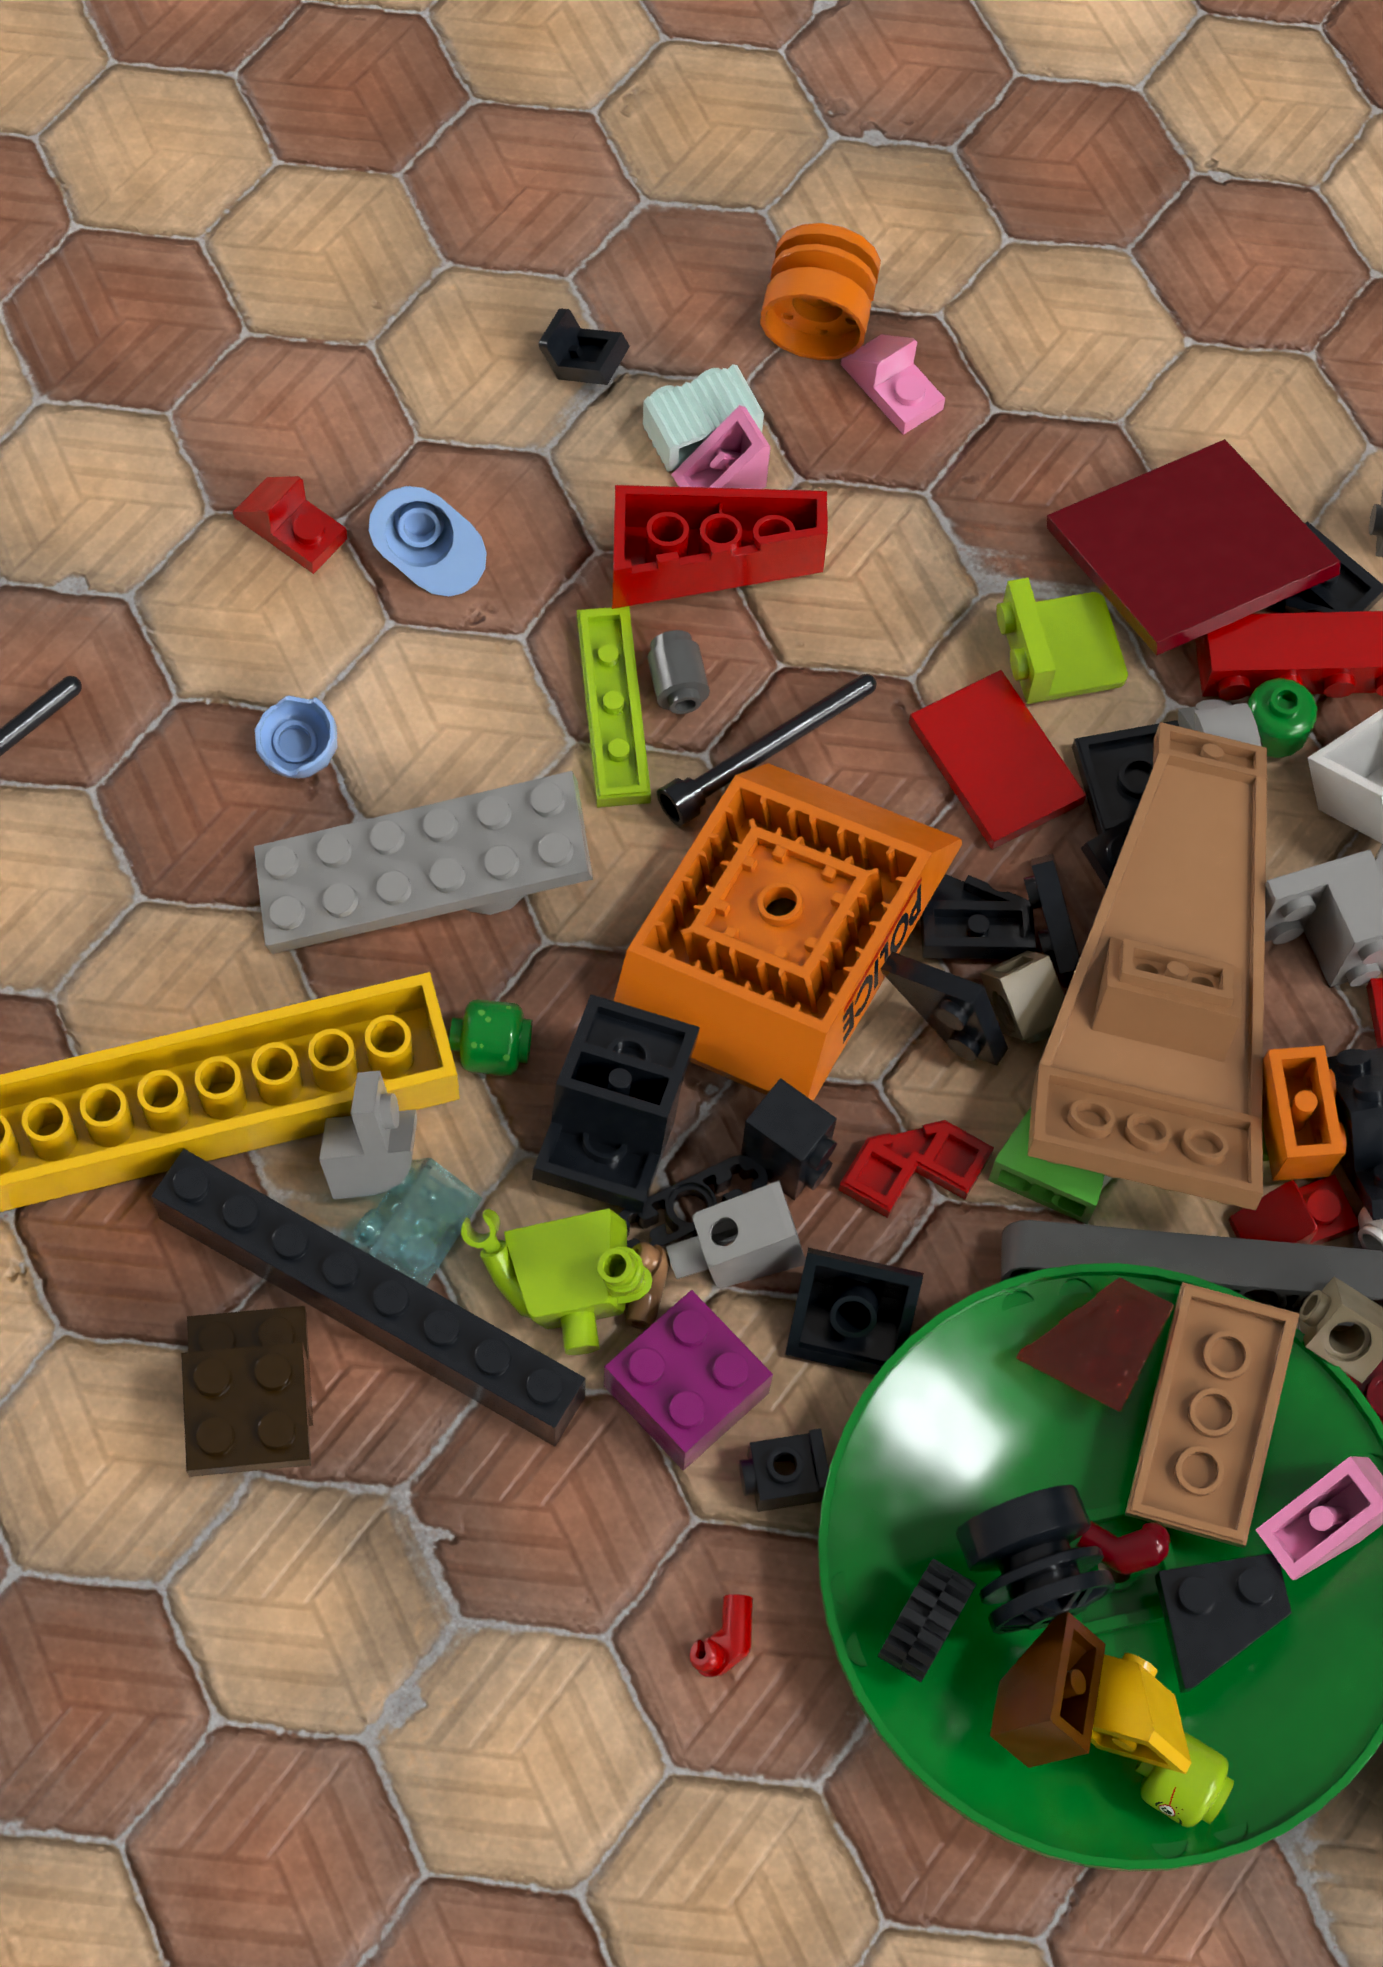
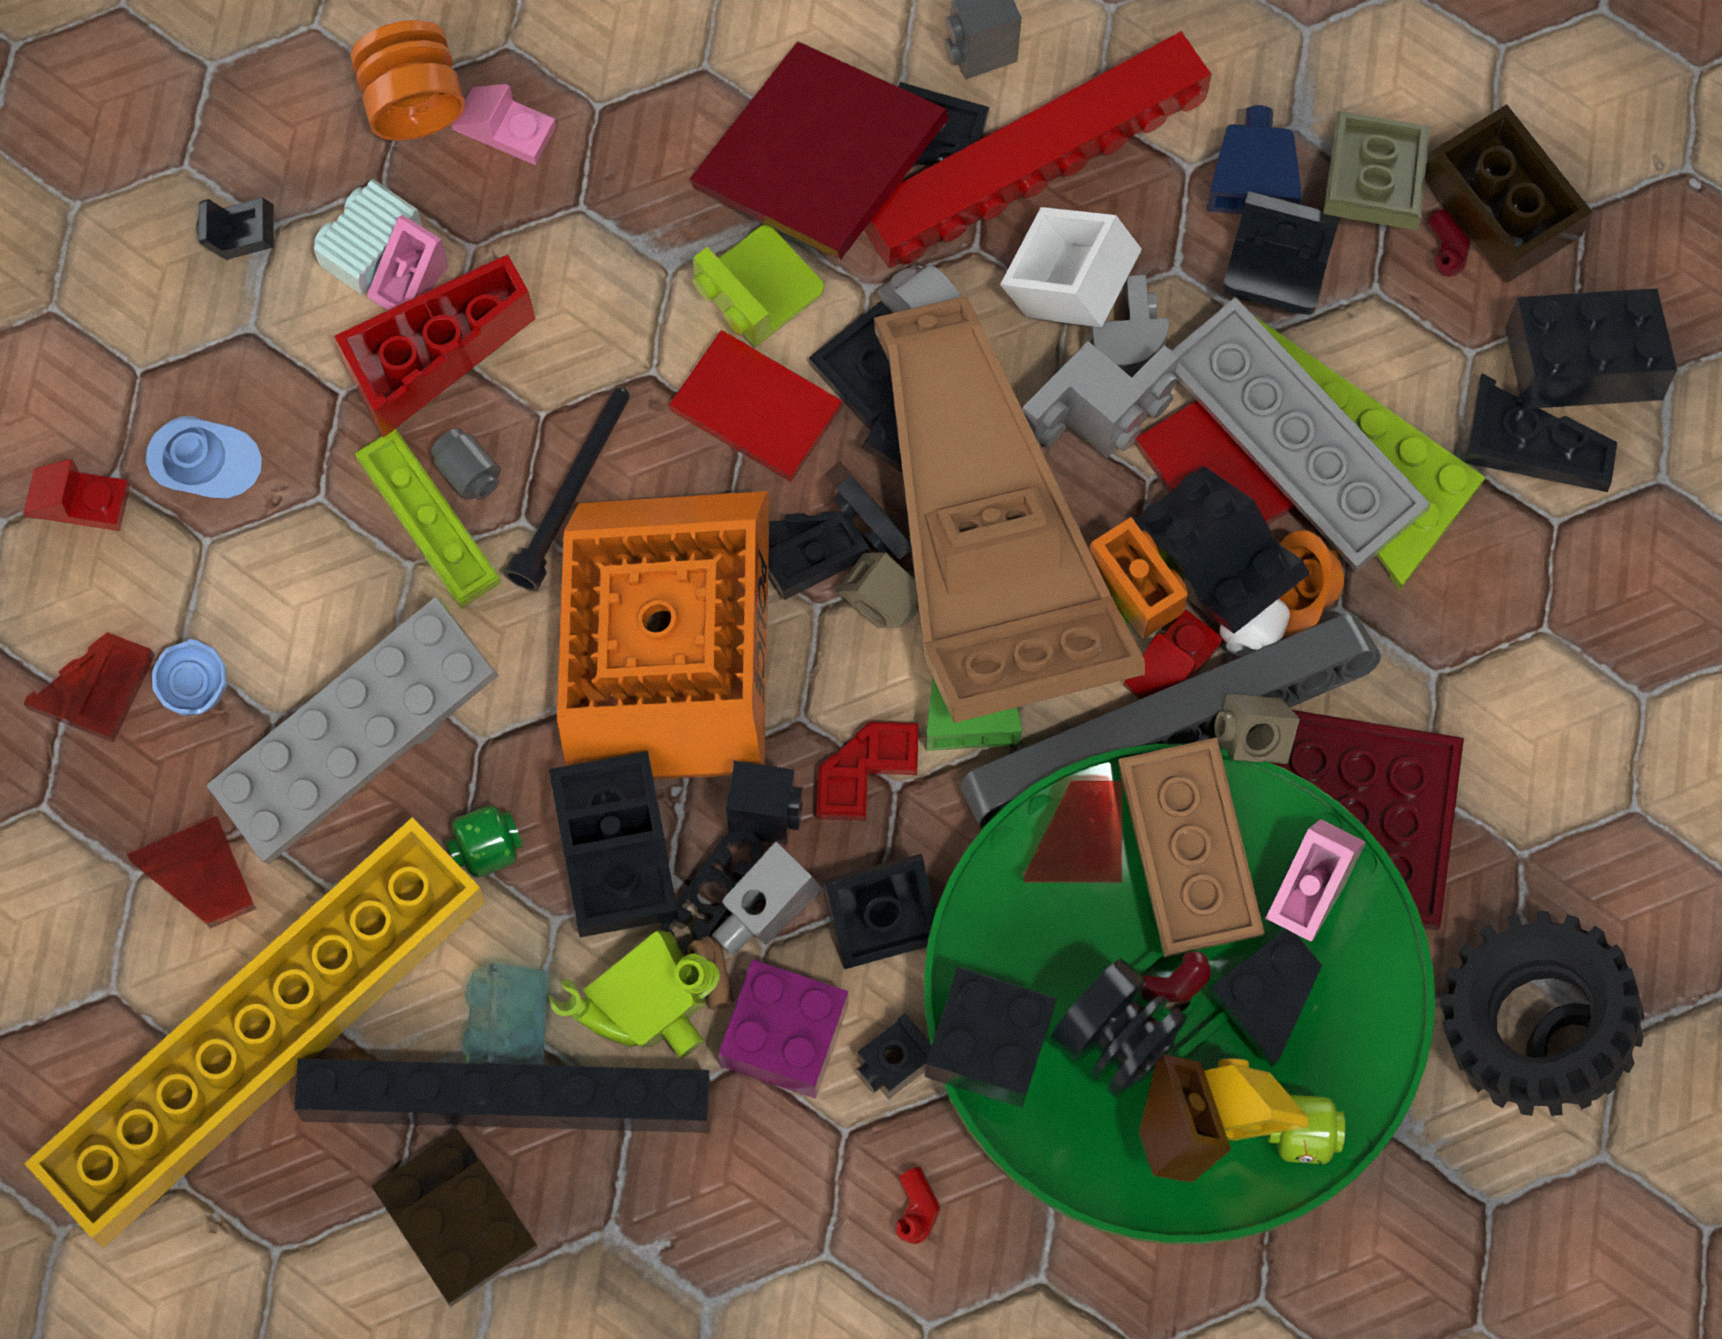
camera: 25 degrees left, 5 degrees up
light grey brick [319,1070,417,1199] -> none
black tyre [878,1558,976,1682] -> none
black wing [881,951,1008,1066] -> none
green head [1247,678,1317,758] -> none
none -> clear red wing [24,632,155,743]
none -> clear red wing [127,816,256,929]
none -> black brick [924,967,1057,1108]

